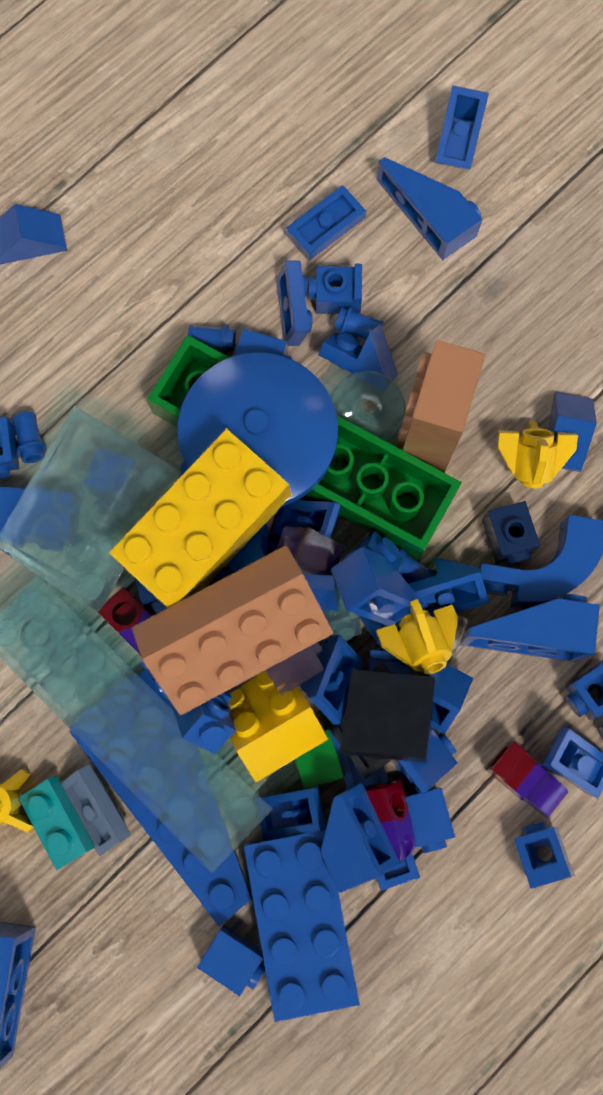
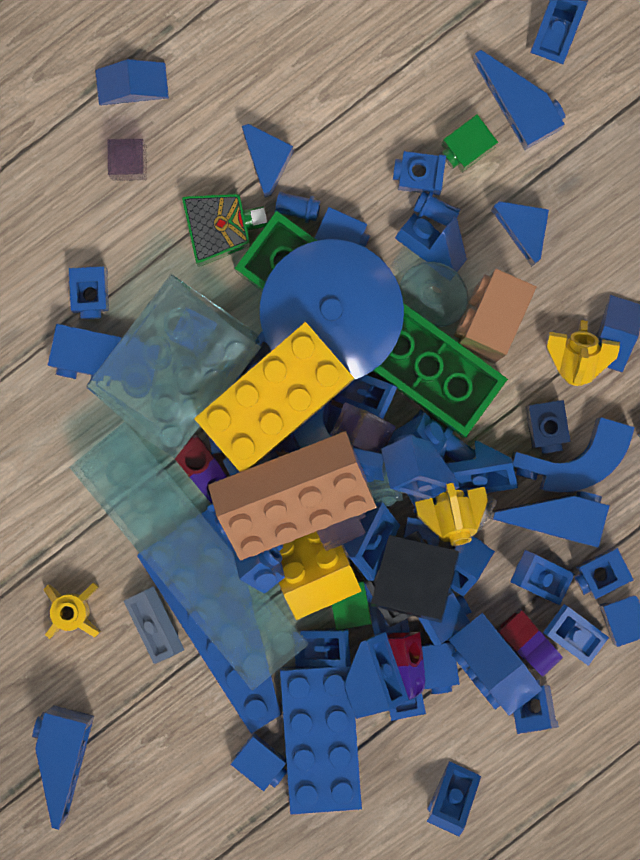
camera: 10 degrees right, 10 degrees up
blue pin [11,412,47,463] -> none
teal plate [19,775,95,871] -> none
blue plate [276,260,313,346] -> none
blue plate [286,185,366,261] -> none
none -> clear purple brick [107,139,147,181]
none -> torso [182,194,267,267]
none -> blue slope [242,124,294,198]
none -> blue slope [427,761,481,837]
none -> green brick [441,114,498,173]
none -> blue brick [449,613,543,716]
none -> blue slope [491,201,549,267]
none -> blue slope [510,550,575,605]

